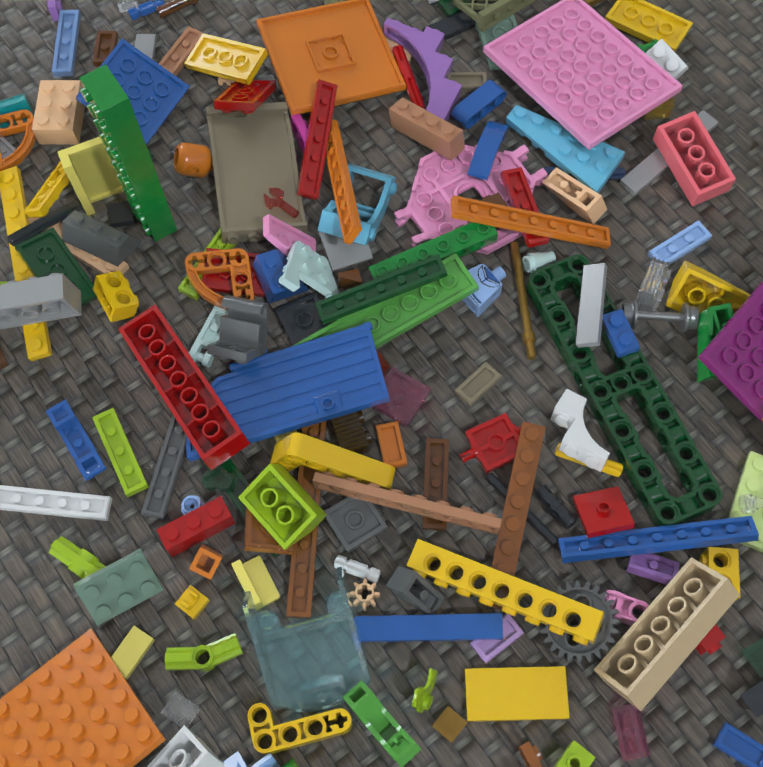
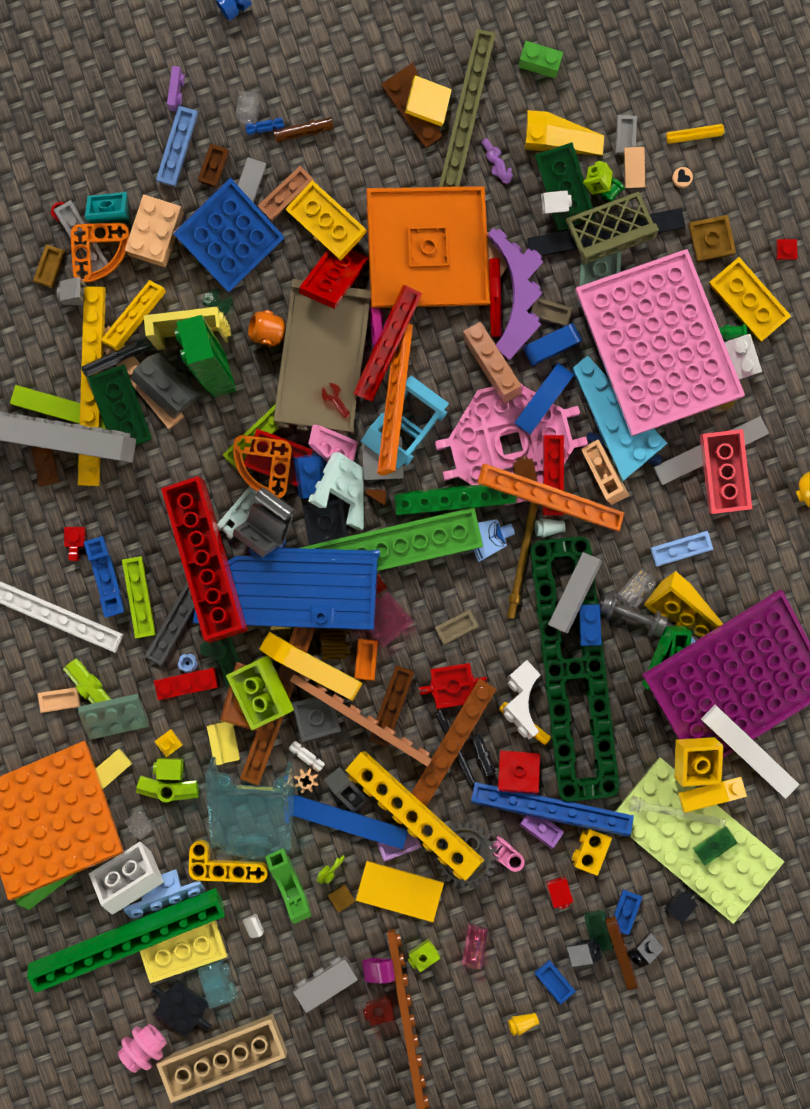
camera: 15 degrees right, 20 degrees up
yellow brick [93,271,139,322] -> none
orange brick [189,544,224,580] -> none
dark green plate [315,254,448,325] -> none
tan brick [594,557,740,711] -> none
none -> light nougat tile [38,687,81,713]
none -> red plate [64,527,86,561]
none -> lime brick [153,758,184,780]

